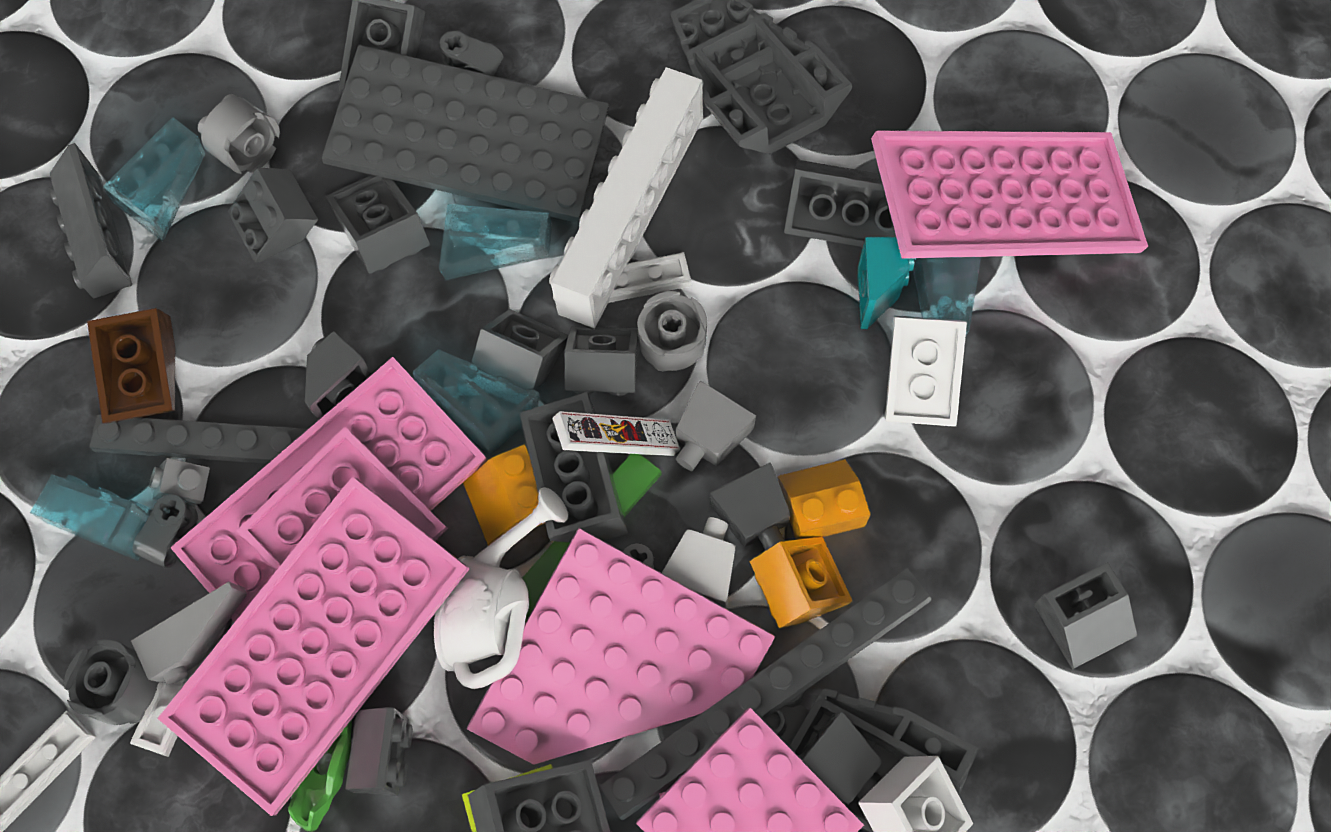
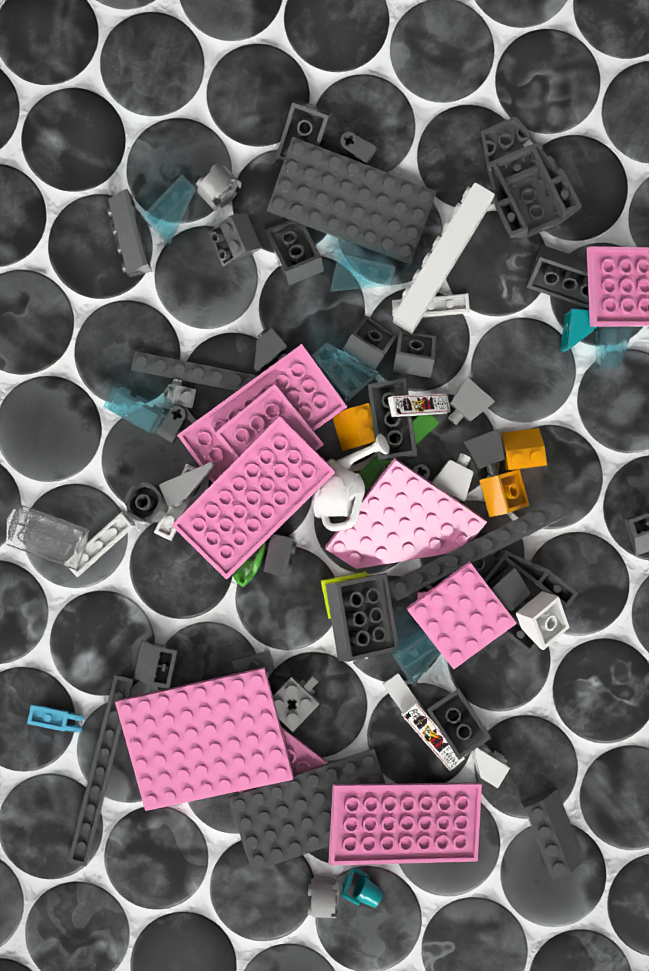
camera: 10 degrees right, 20 degrees up
reddish brown slope [87,308,176,424] -> none
light grey brick [637,291,707,372] -> none
white plate [885,316,967,426] -> none

